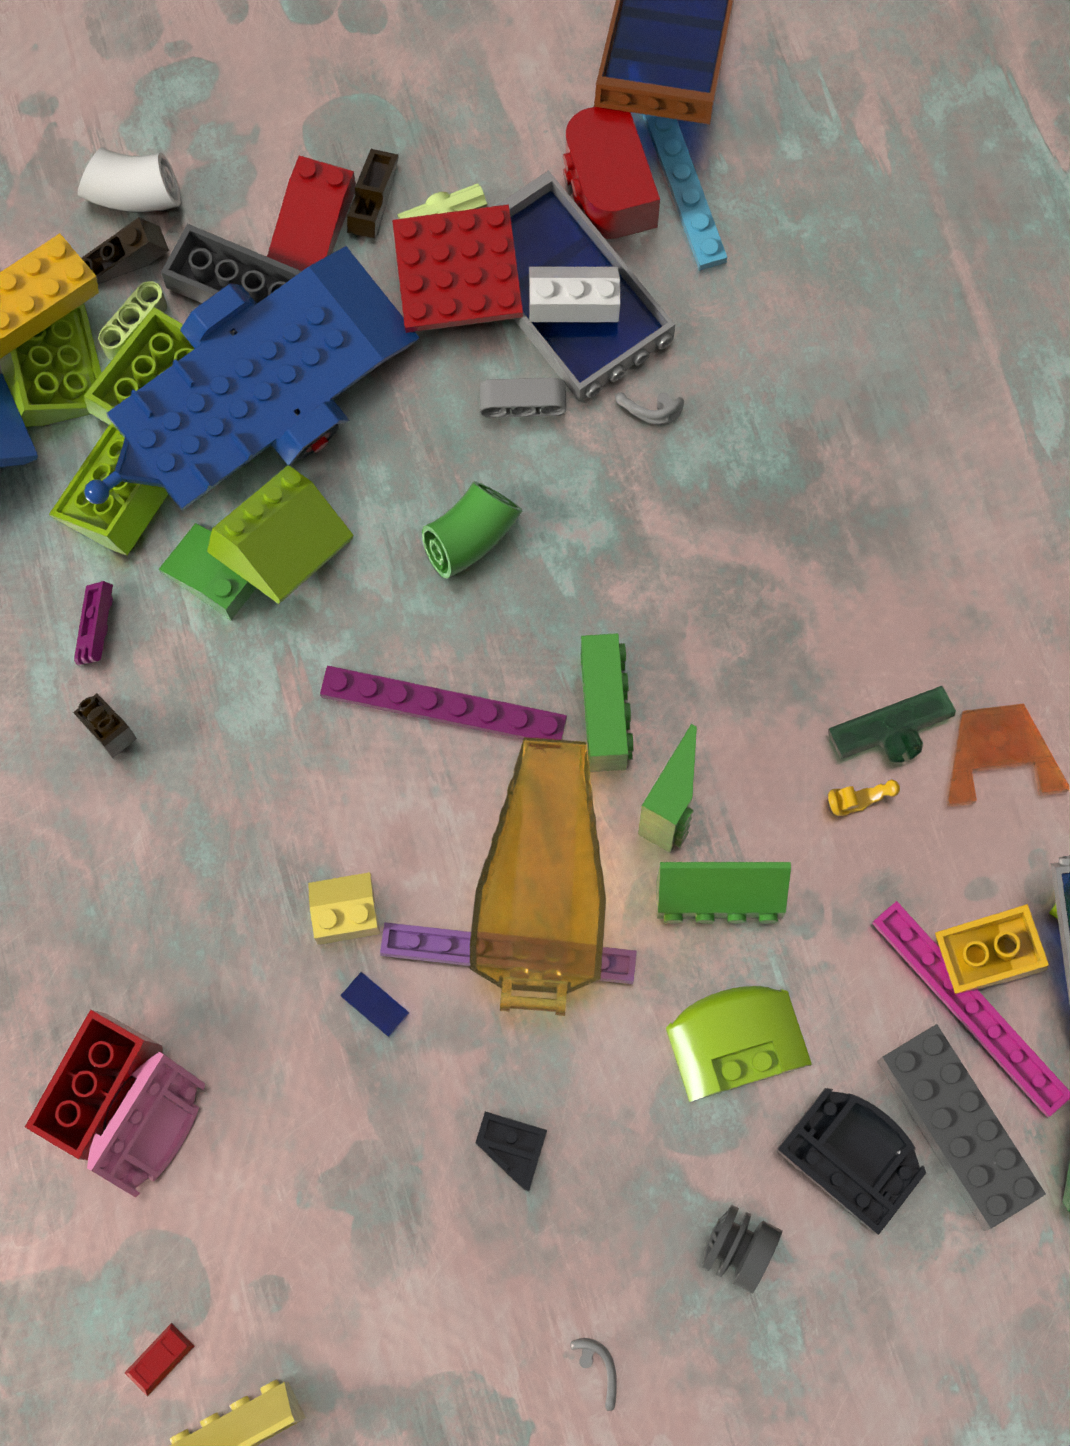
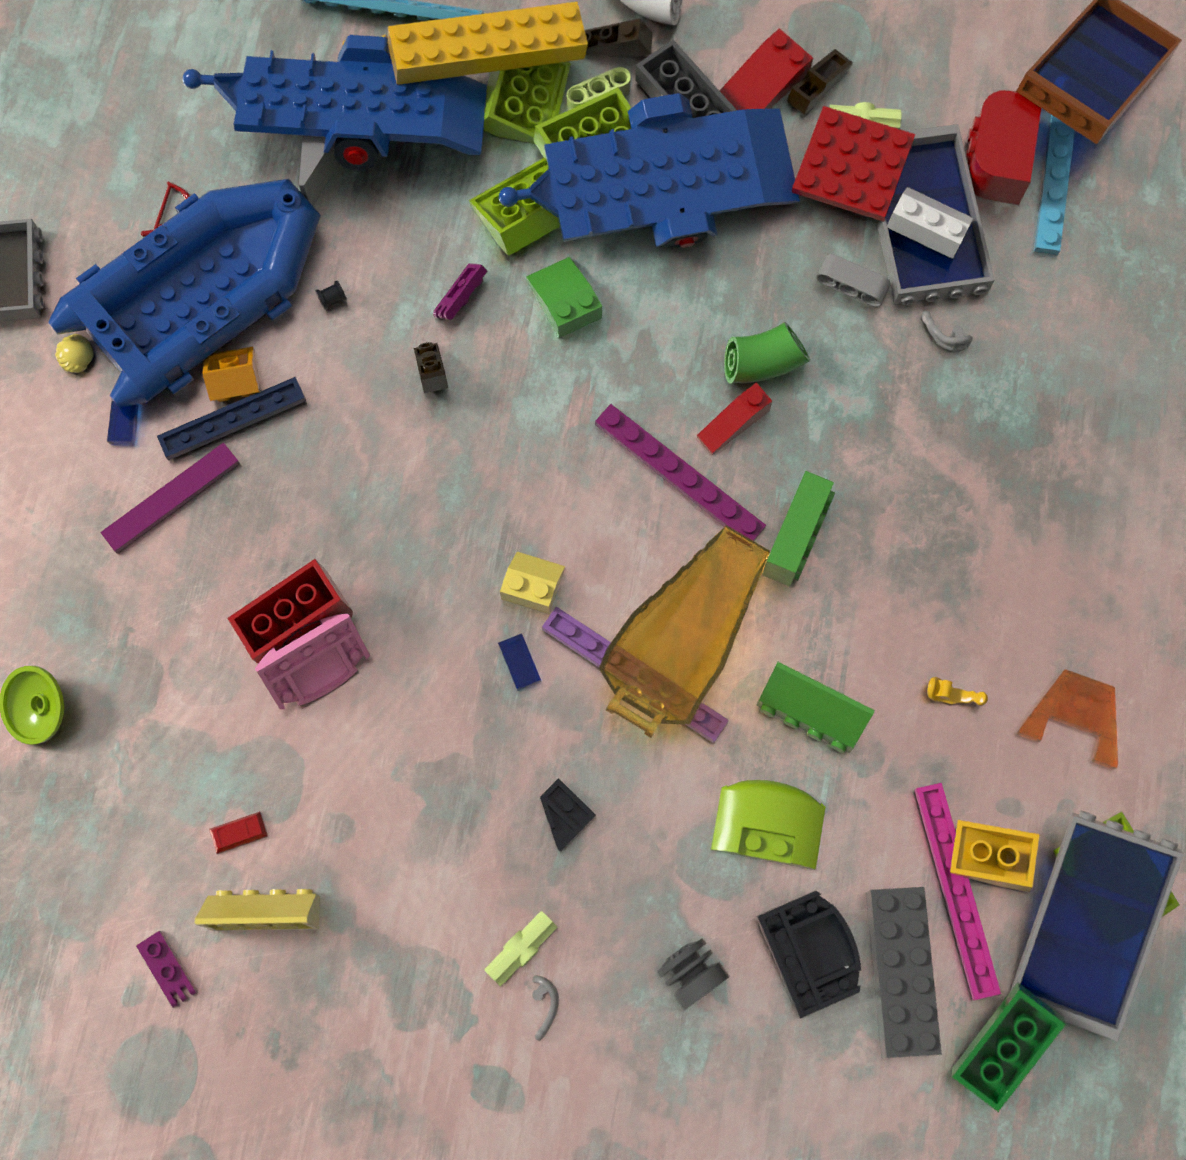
camera: 25 degrees right, 0 degrees up
lime slope [207,465,354,604] -> none
bright green slope [638,724,697,853] -> none
clear green plate [828,685,956,763] -> none
none -> yellowish green piece [484,911,558,987]
none -> red slope [697,382,772,455]

